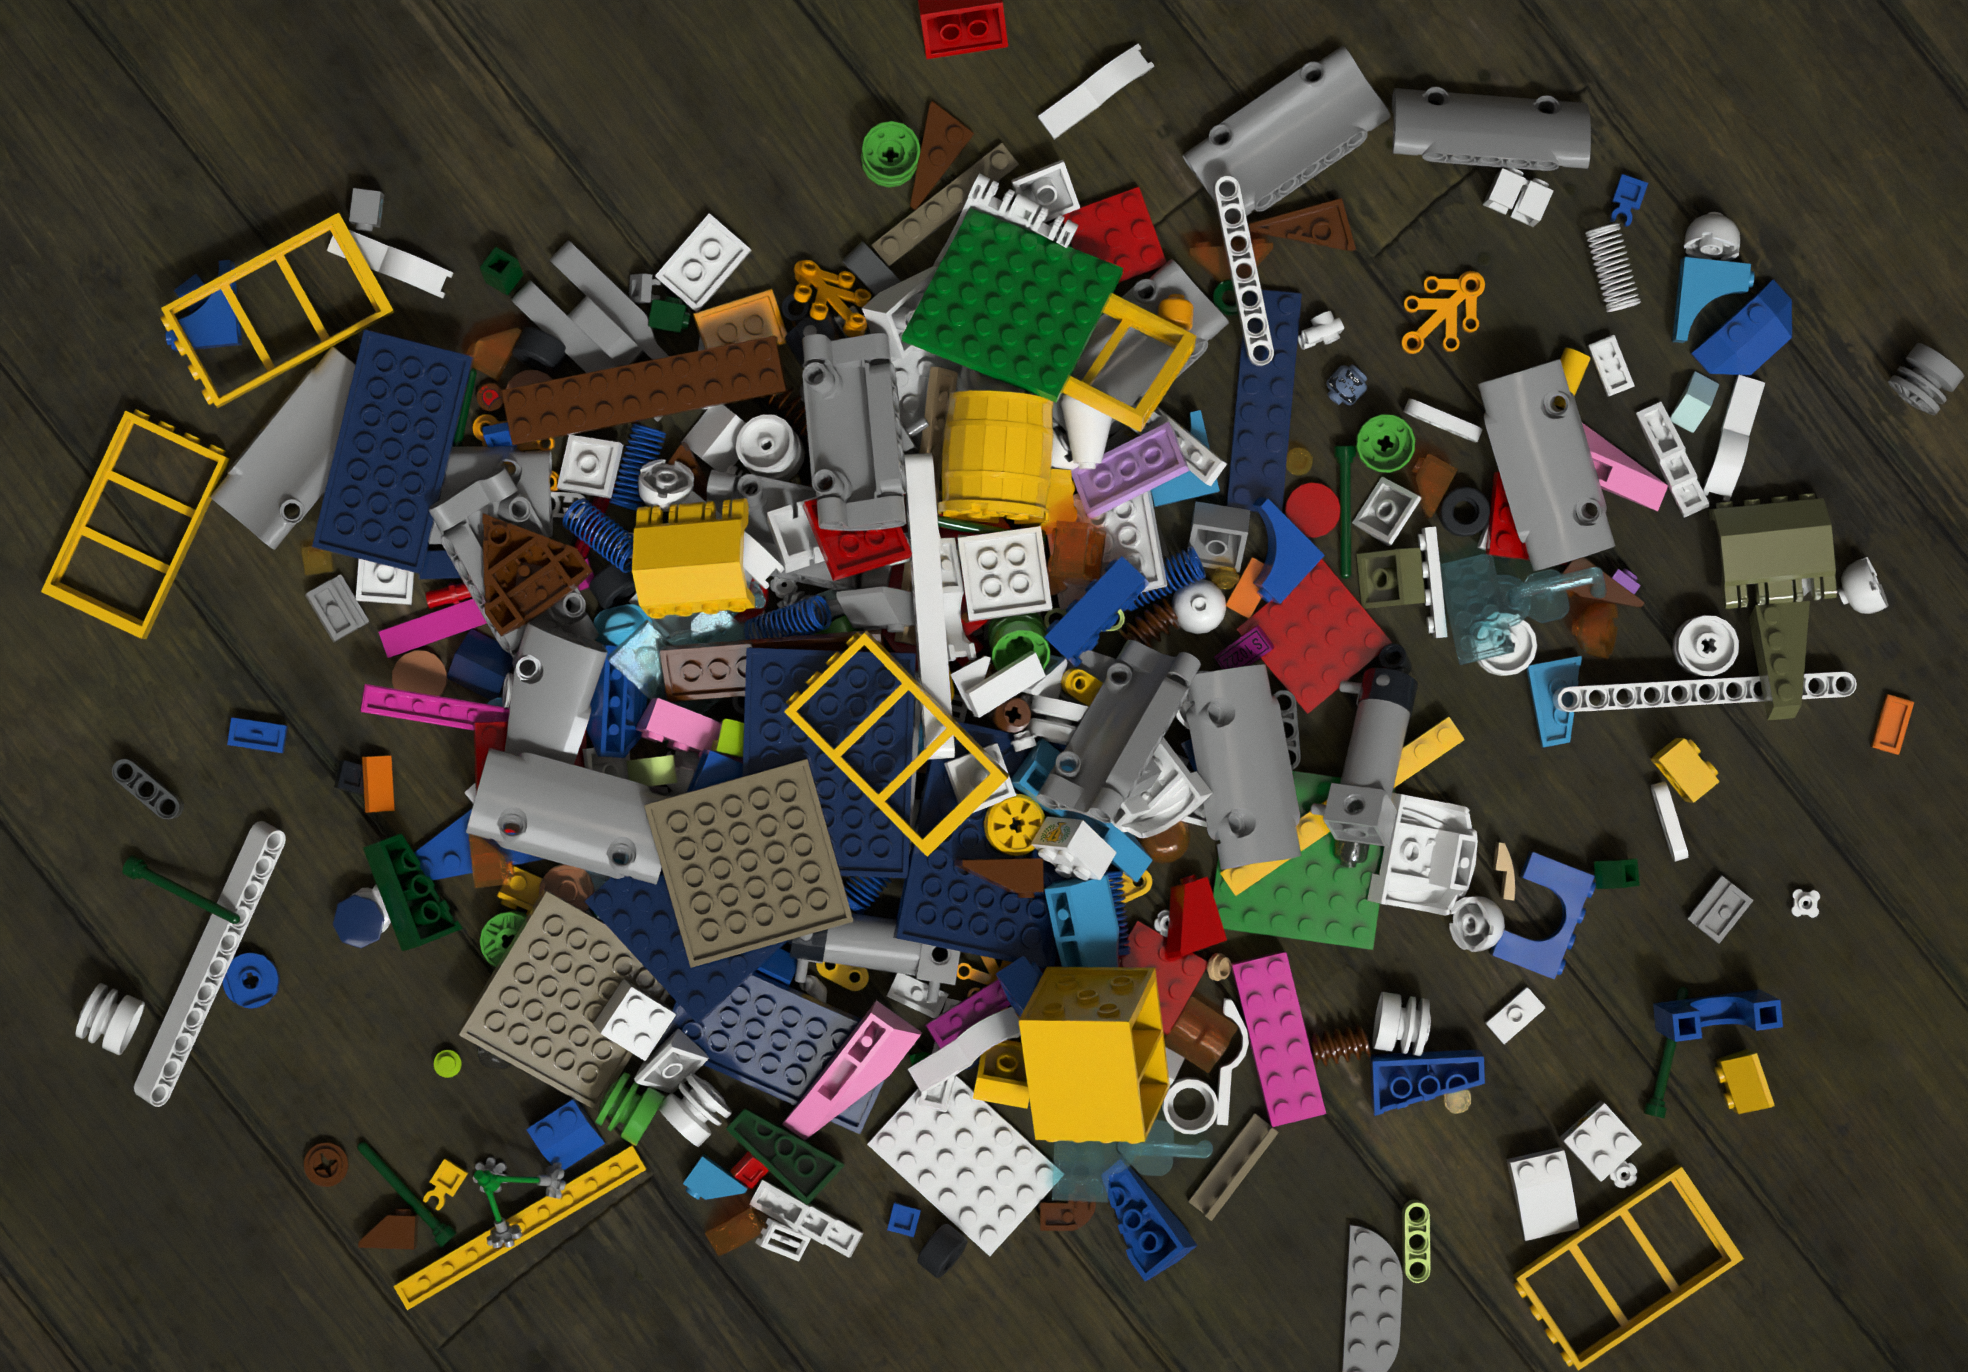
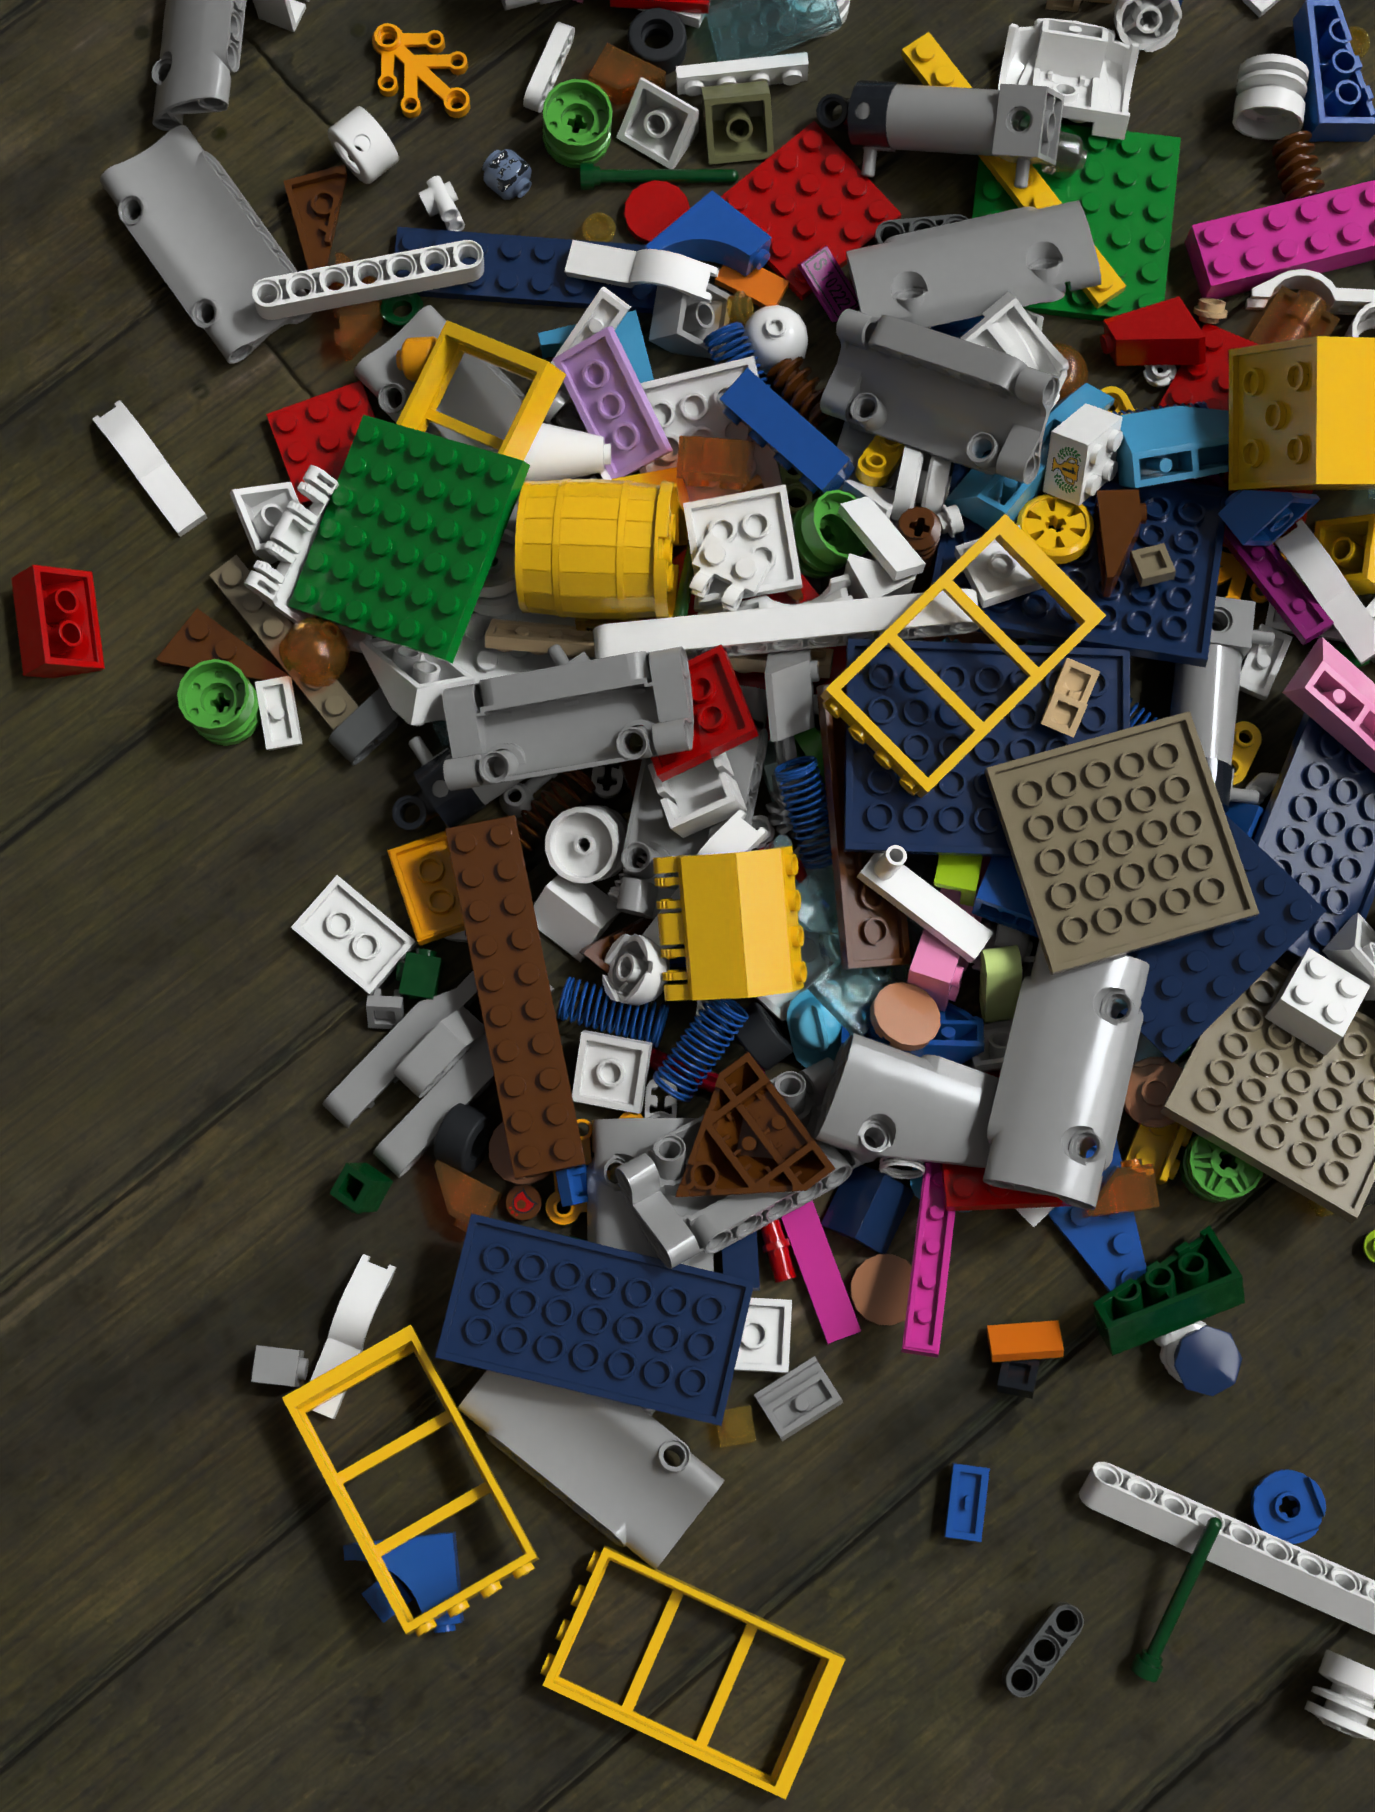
camera: 90 degrees left, 10 degrees down
light orange plant [793,260,871,338] -> none
none -> white plate [255,676,303,751]
none -> clear orange cylinder [279,617,350,687]
none -> white piece [328,106,399,184]
none -> white piece [564,240,719,303]
none -> white plate [689,533,771,612]
none -> white piece [857,845,993,964]
none -> nougat tile [870,982,941,1051]
none -> tan slope [1040,658,1100,738]
none -> dark tan plate [1129,543,1176,587]

